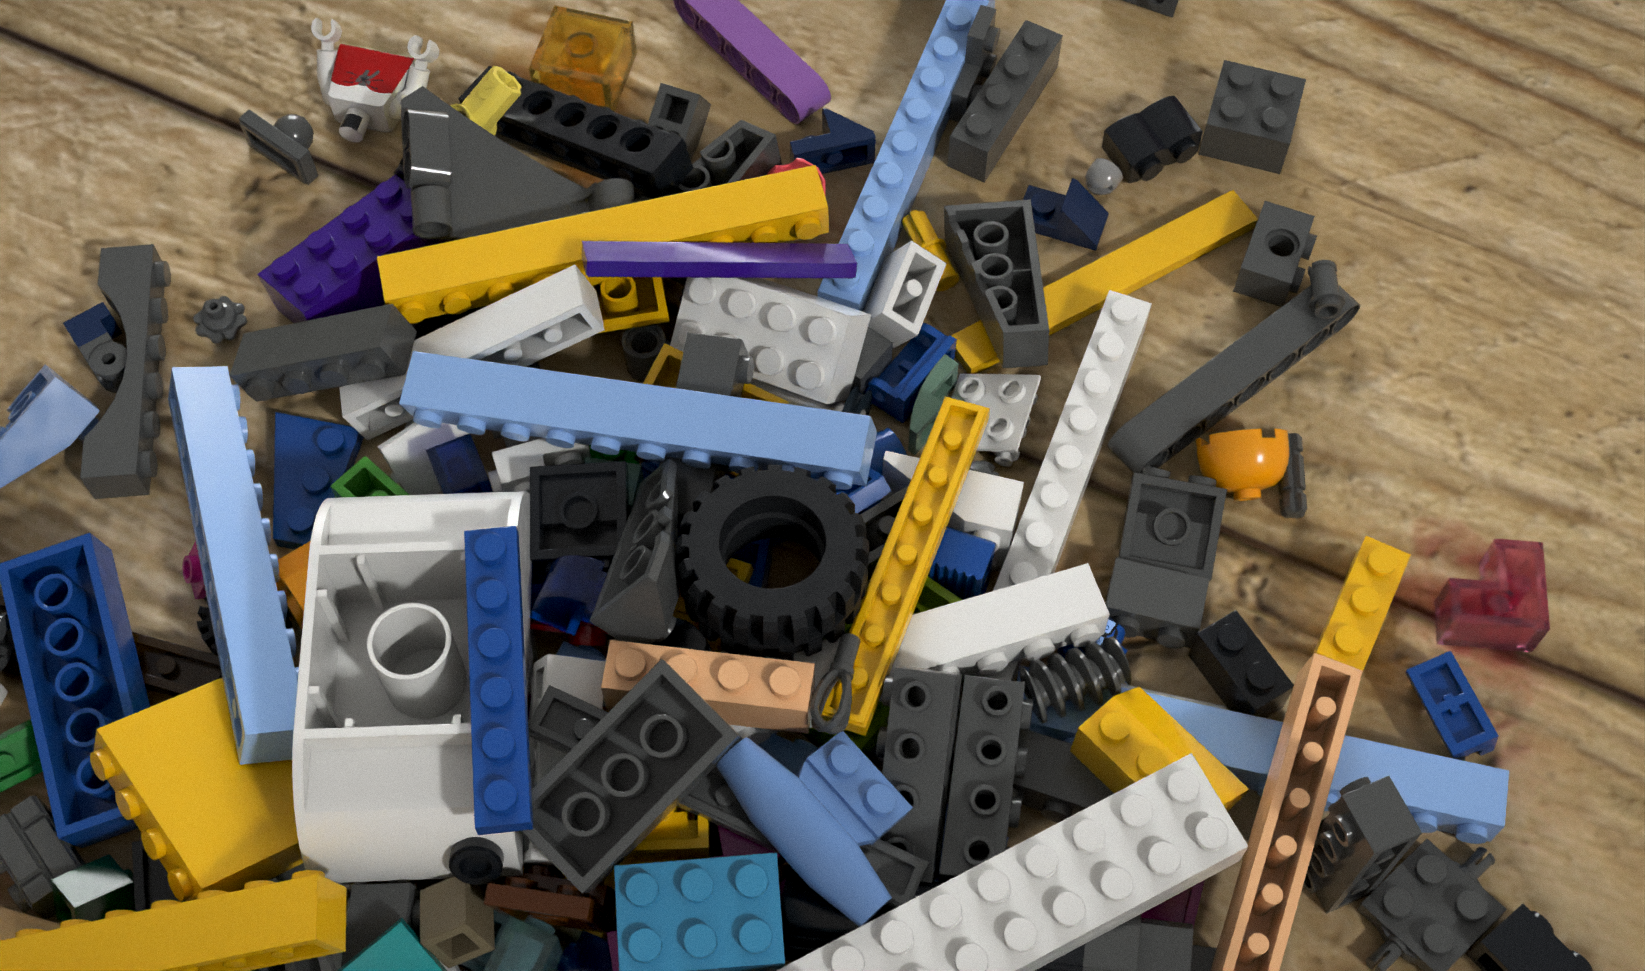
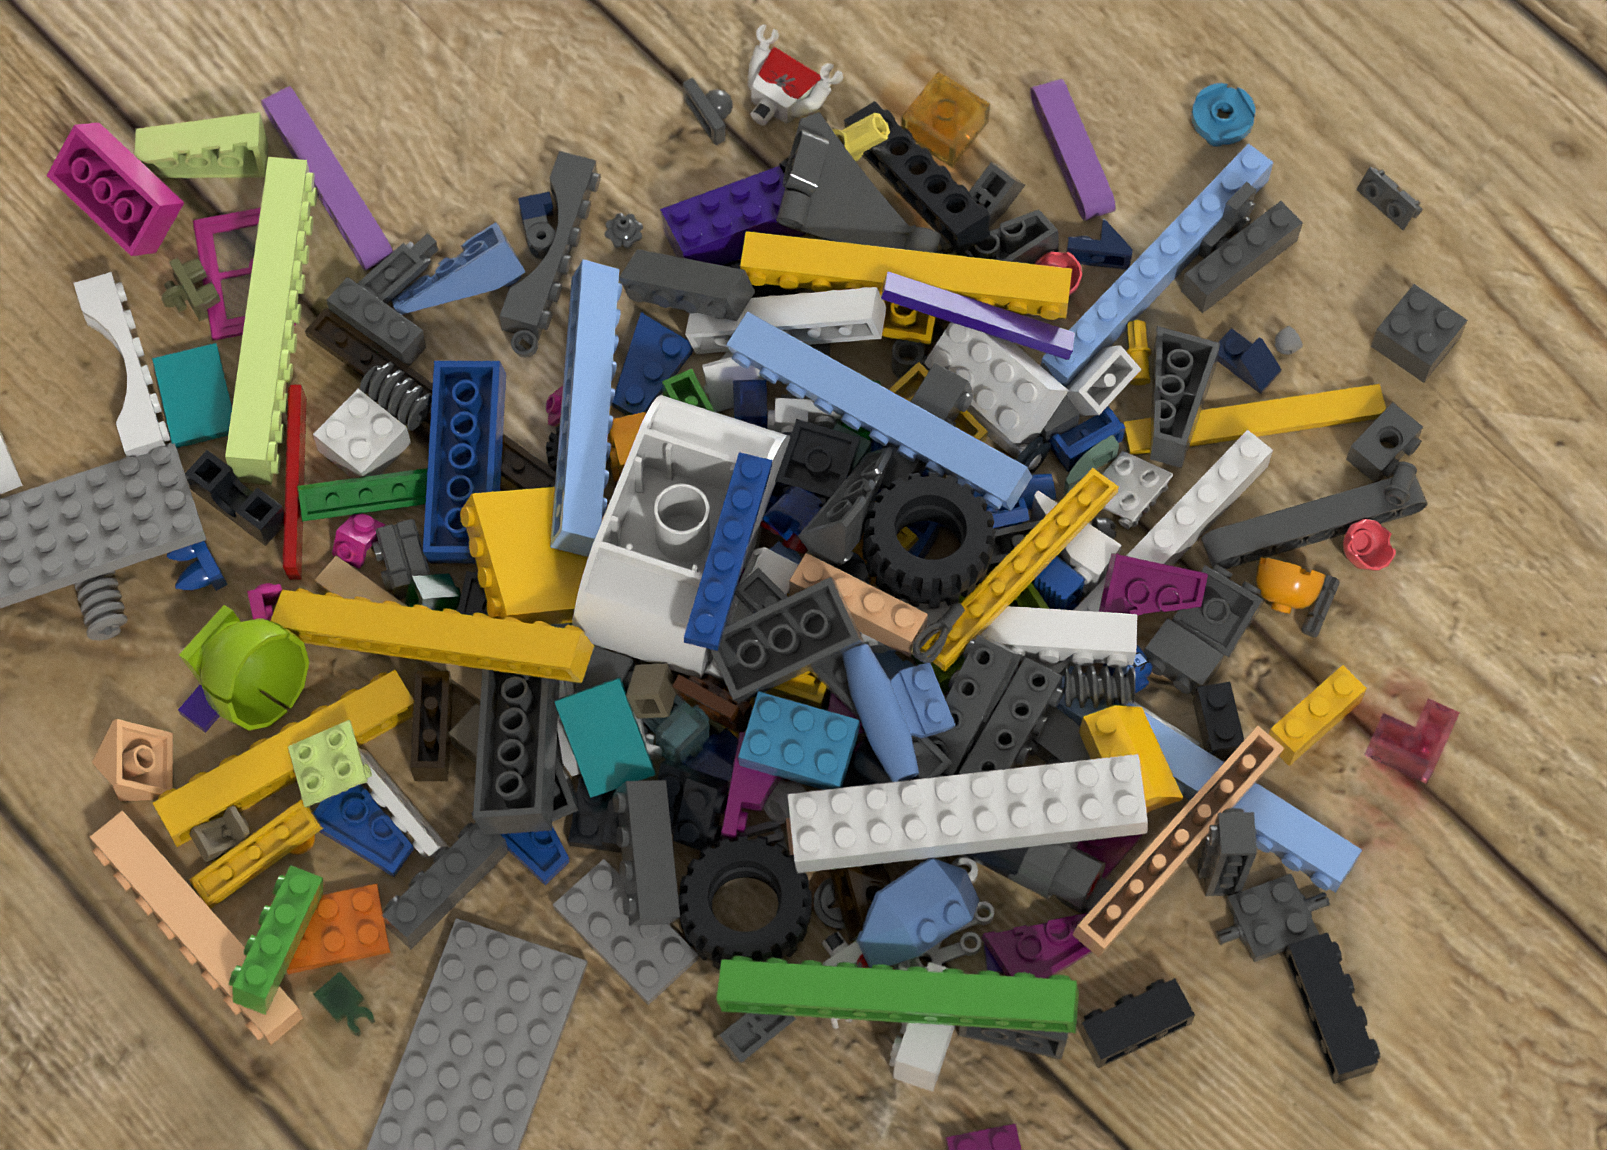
camera: 20 degrees right, 5 degrees up
black tile [449,837,504,885] -> none
black brick [1102,95,1203,183] -> none
blue hinge [1405,651,1499,761] -> none
none -> dark grey hinge [511,330,539,358]
none -> magenta wing [1098,553,1208,616]
none -> coral hair [1343,519,1396,571]

